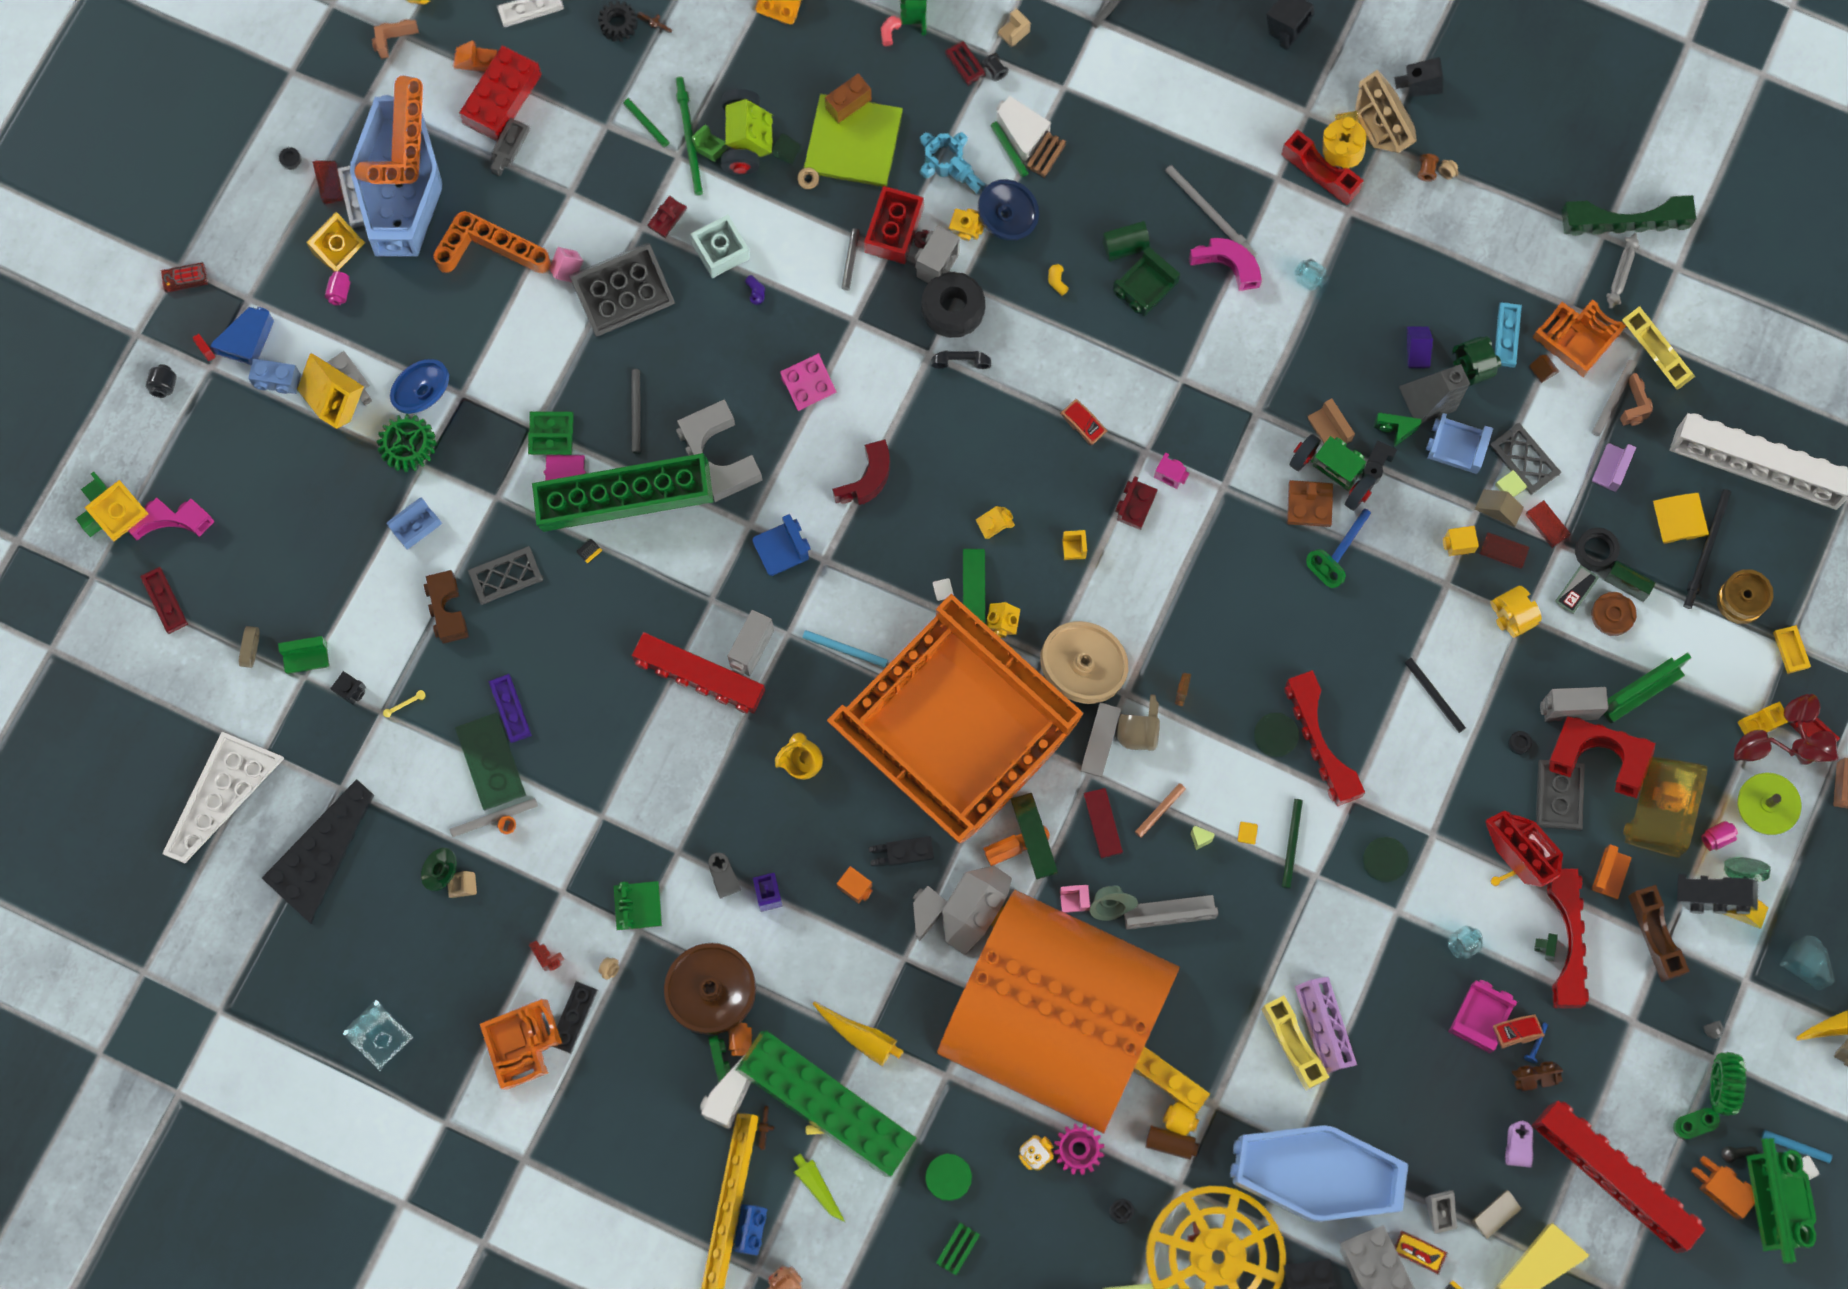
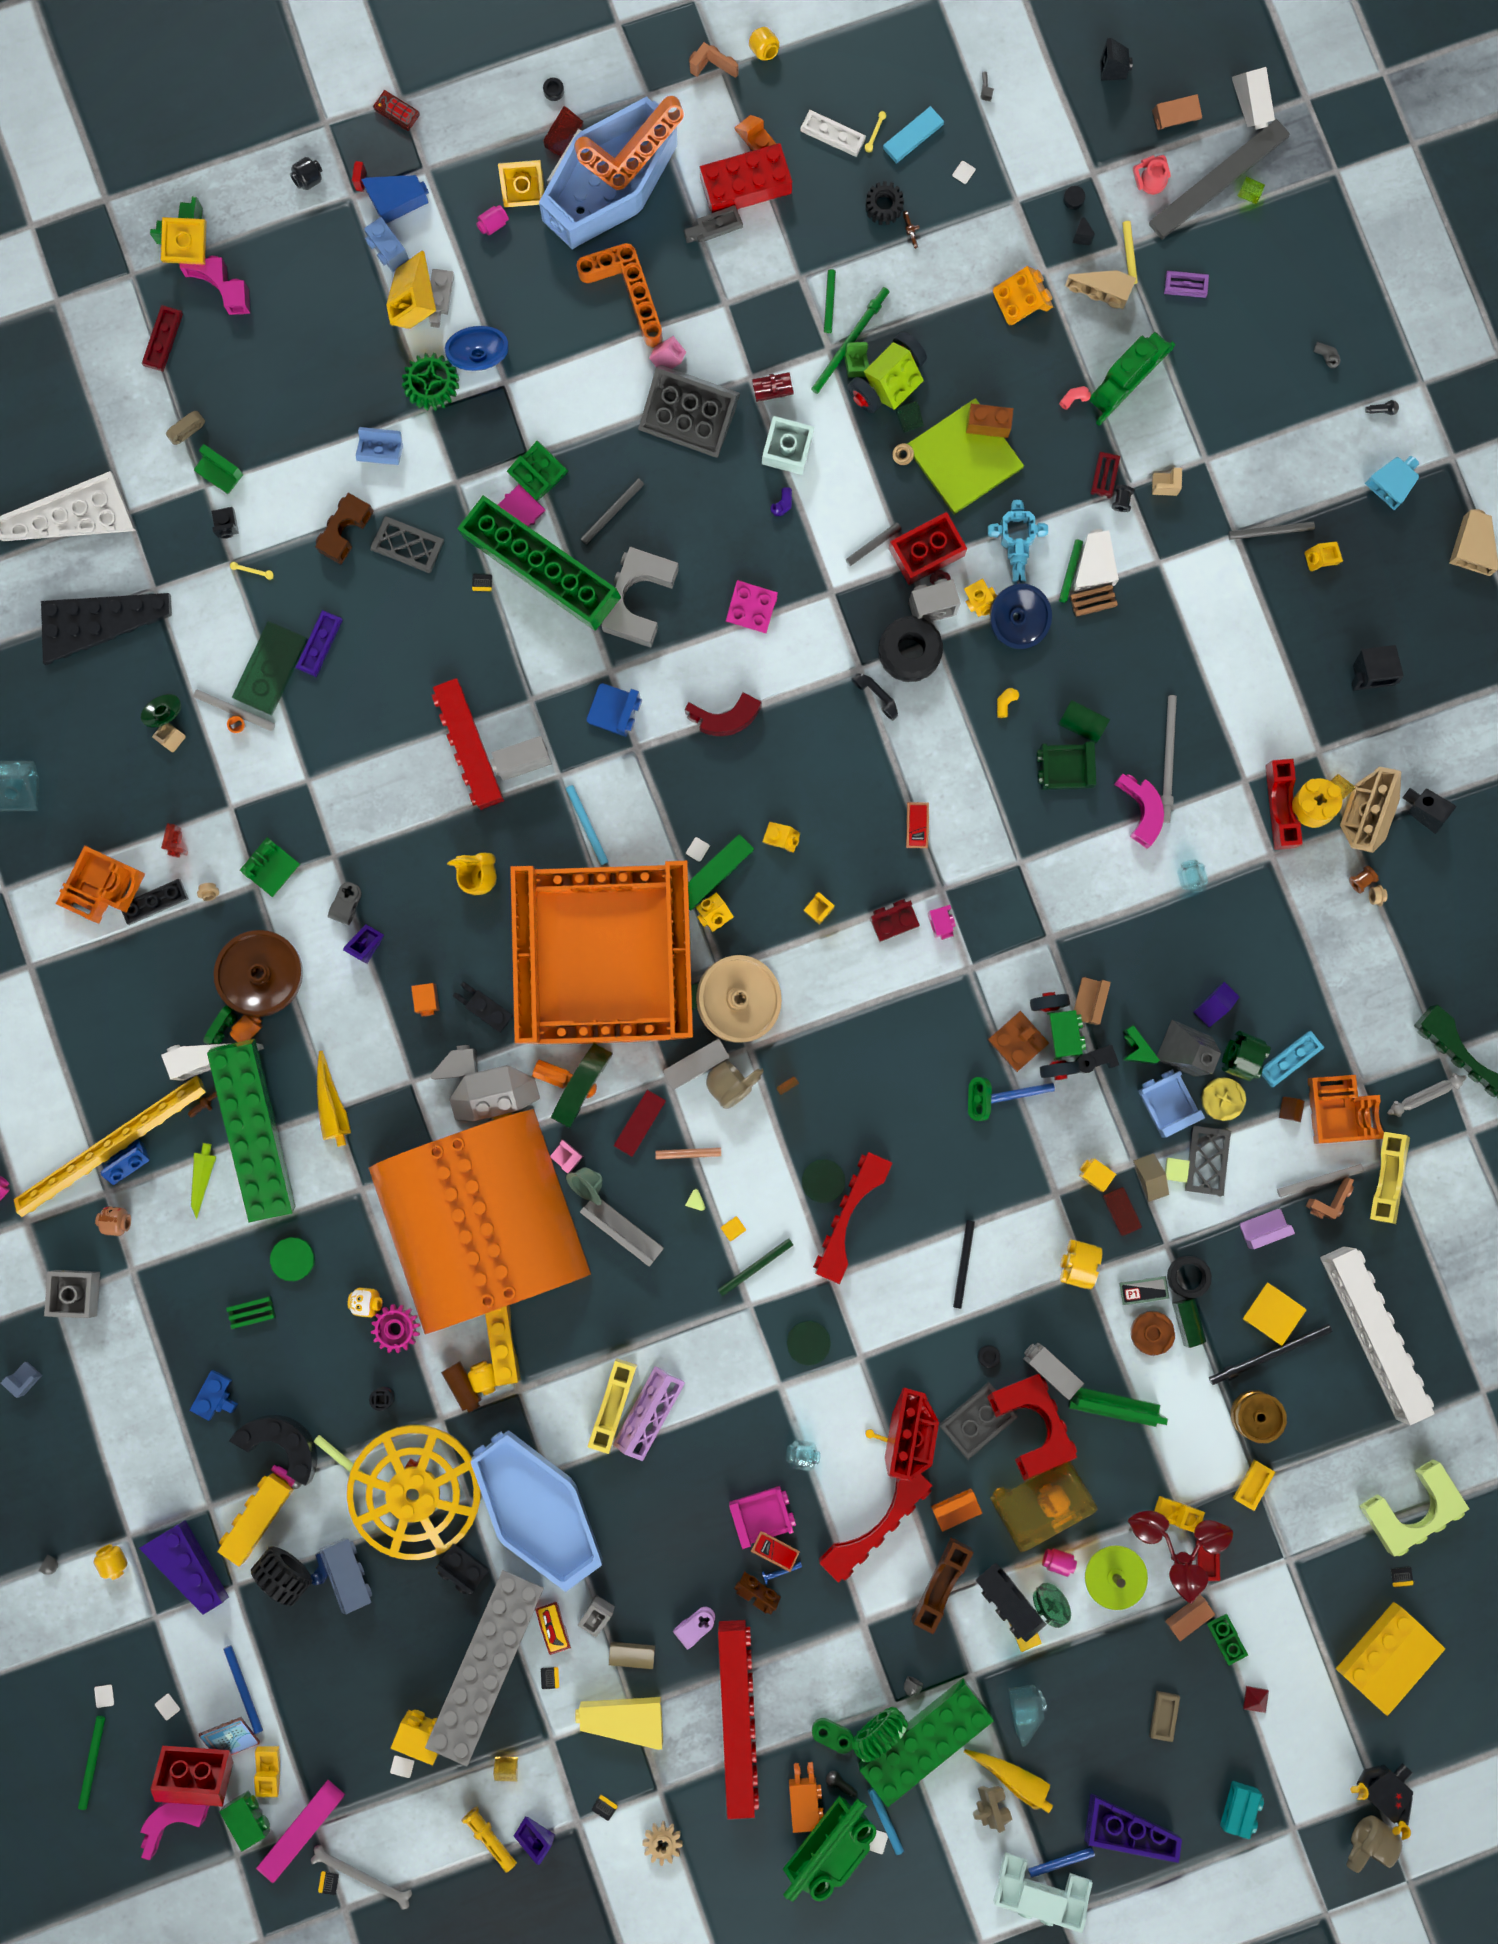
camera: 45 degrees right, 10 degrees up
clear red tile [1525,500,1571,548] -> none
dark green tile [1534,933,1558,961] -> none
none -> green brick [858,1678,994,1807]
none -> light yellow tile [1201,1077,1246,1121]

